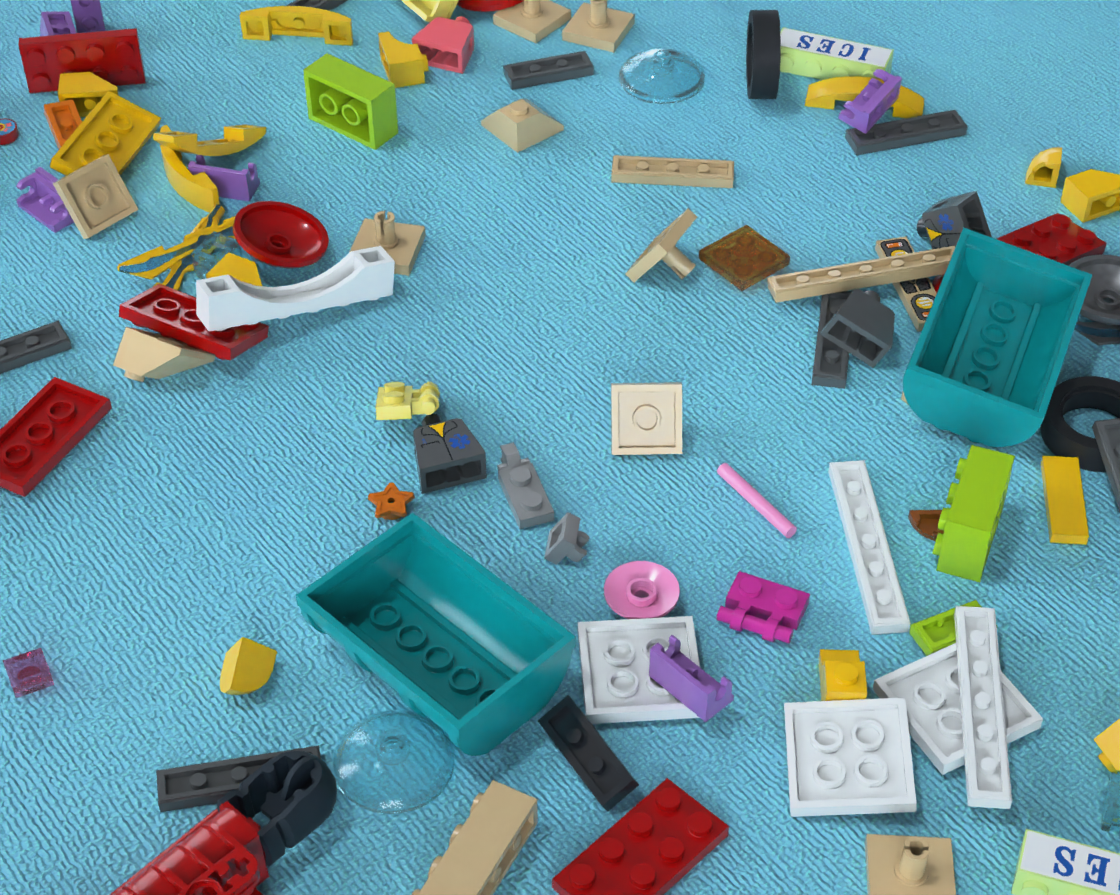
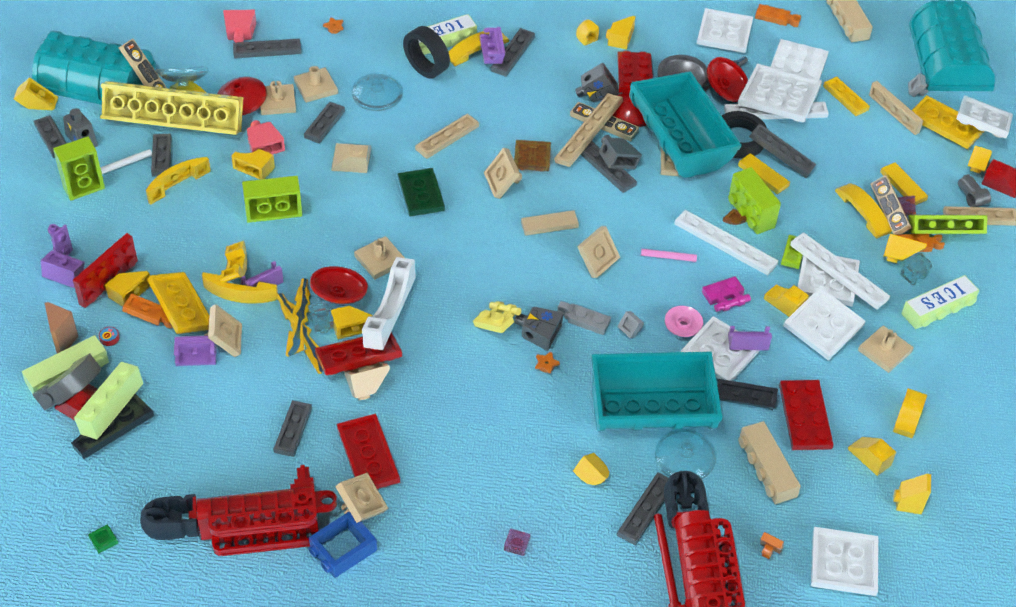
camera: 50 degrees left, 5 degrees up
none -> dark green plate [398,168,445,217]
none -> tan tile [521,210,579,236]

